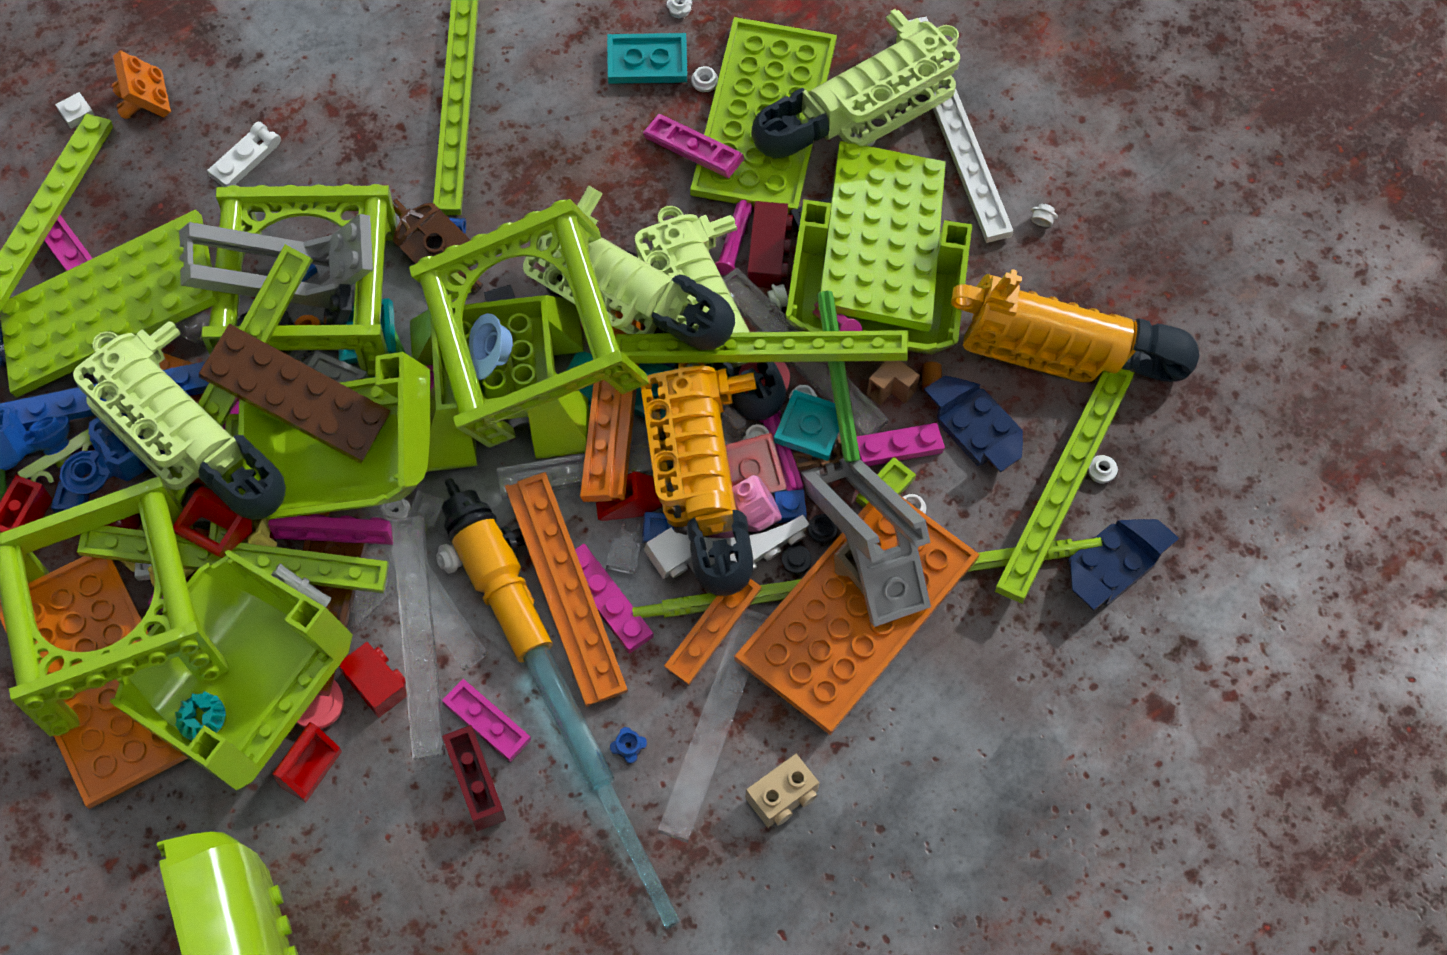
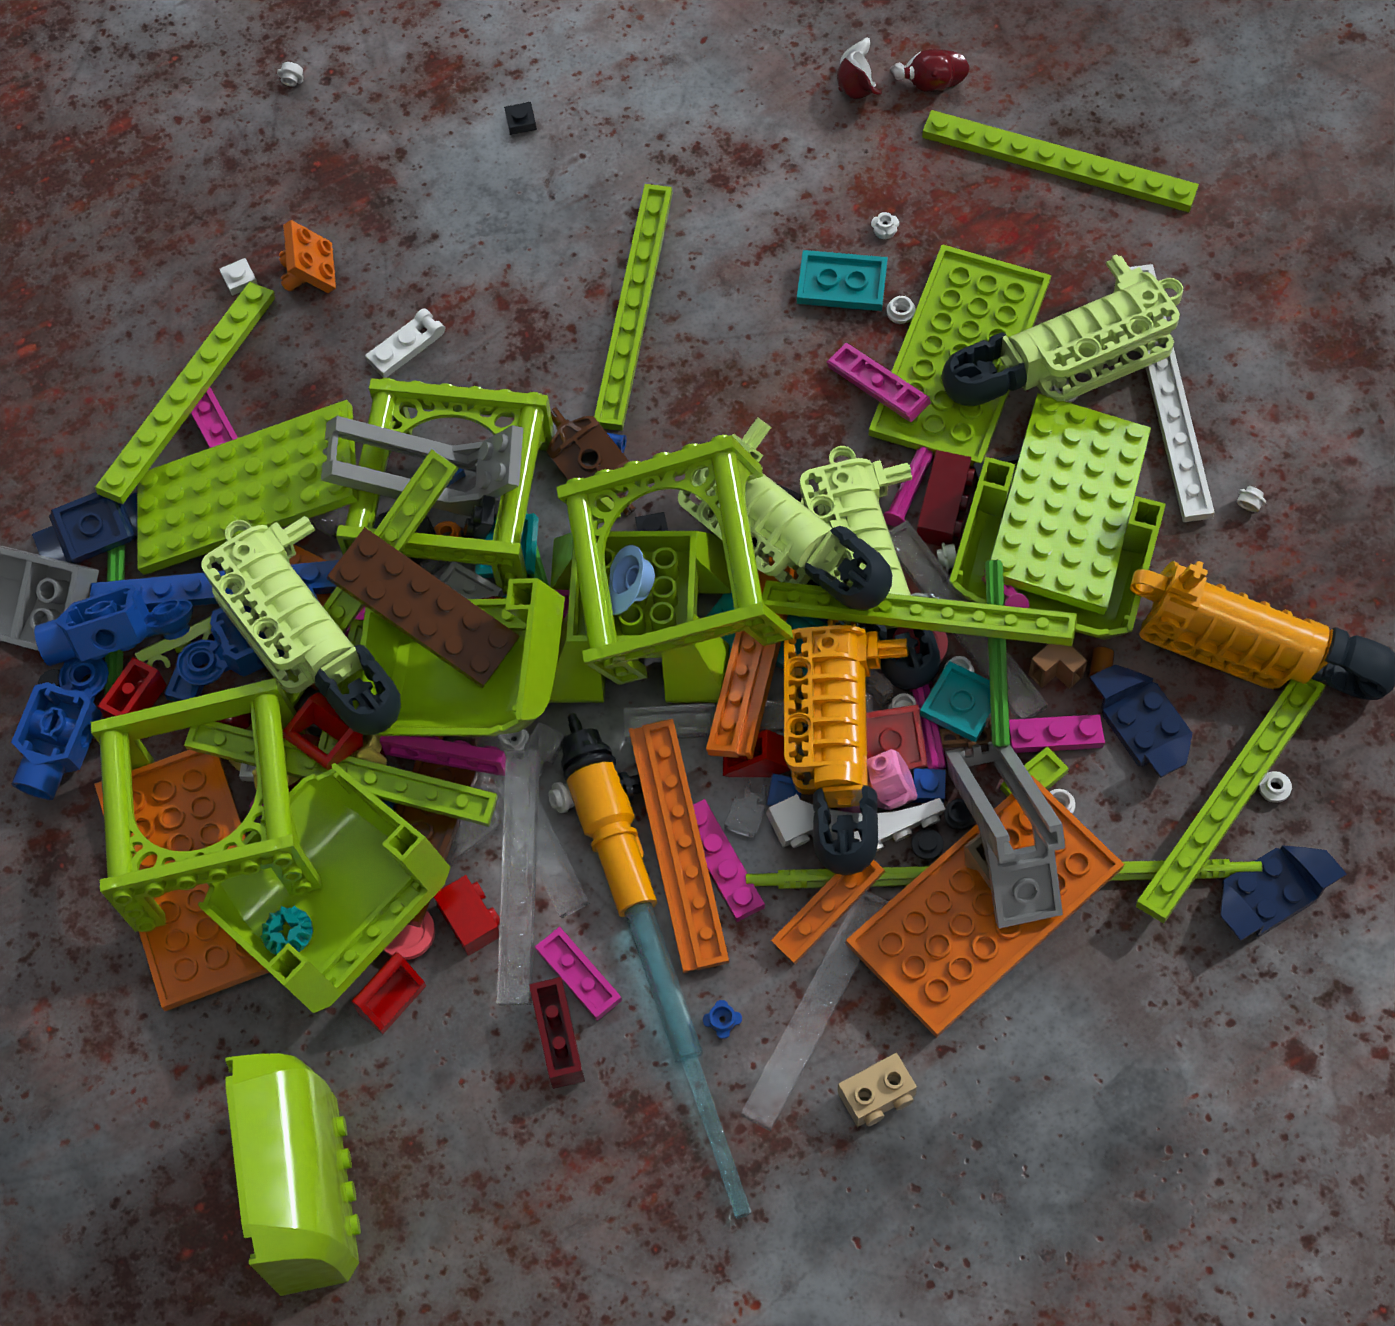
camera: 15 degrees right, 0 degrees up
light grey pin [271,563,331,607] -> none

